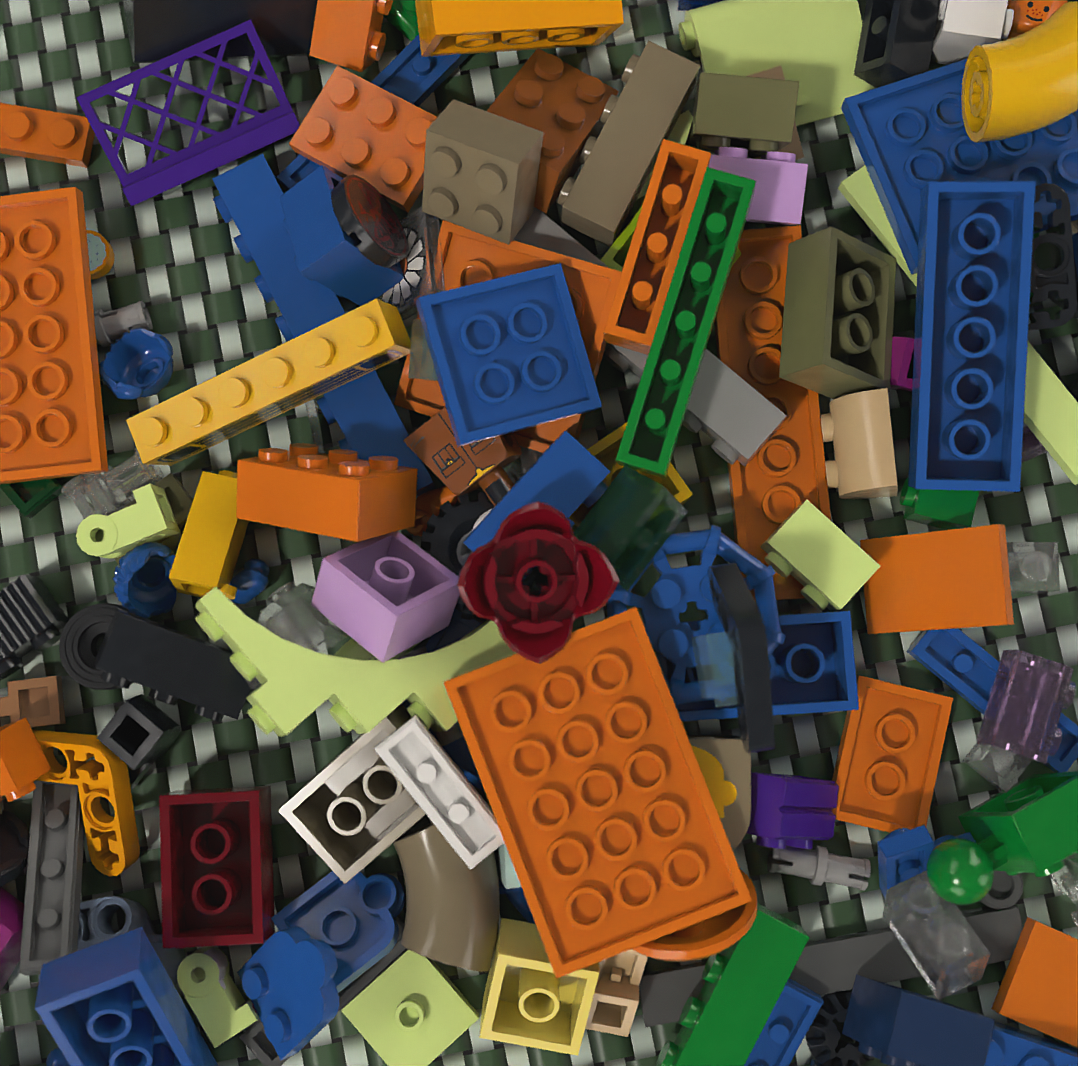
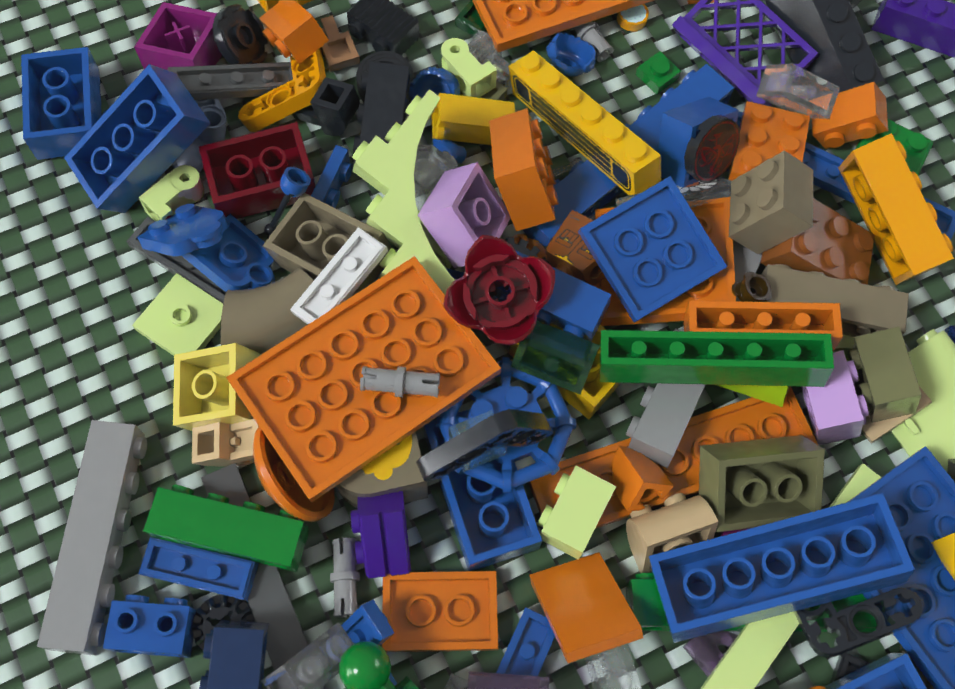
camera: 70 degrees right, 15 degrees down
none -> blue hinge [264,167,311,236]
none -> blue plate [311,145,353,208]
none -> light grey pin [360,366,440,398]
none -> orange brick [612,445,674,511]
none -> green plate [635,51,681,95]
none -> dark brown plate [732,272,772,302]
none -> clear brick [756,64,840,119]

